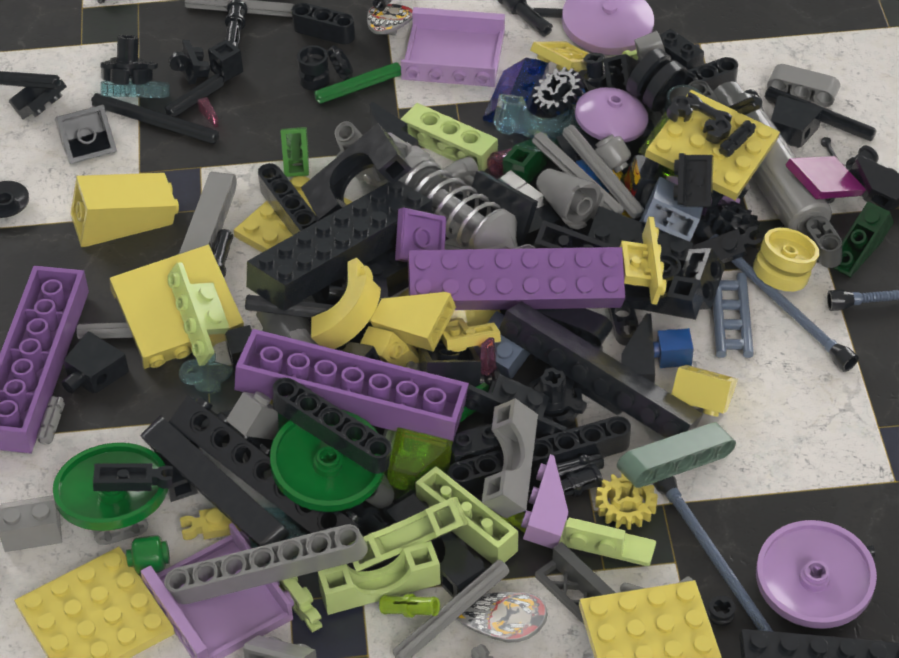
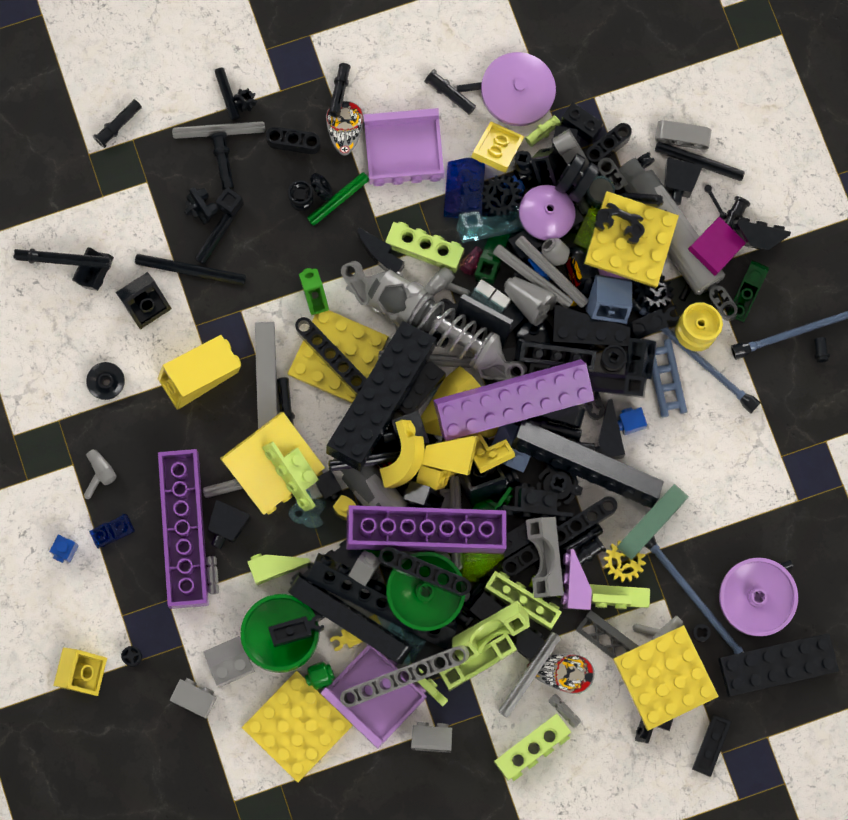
camera: 15 degrees left, 30 degrees up
black piece [100,35,158,85] -> none
clear light blue beam [100,81,170,98] -> none
clear pink piece [198,97,218,128] -> none
black arch [301,123,412,221] -> none
lime pin [379,594,440,618] -> none
medium lavender tile [395,207,446,263] -> none
clear pink piece [480,337,496,375] -> none
light yellow bracket [620,217,666,305] -> none
light yellow slope [671,365,738,417] -> none
black bracket [673,153,714,208] -> none
black axle [719,120,756,157] -> none
none -> yellowish green slope [247,553,311,585]

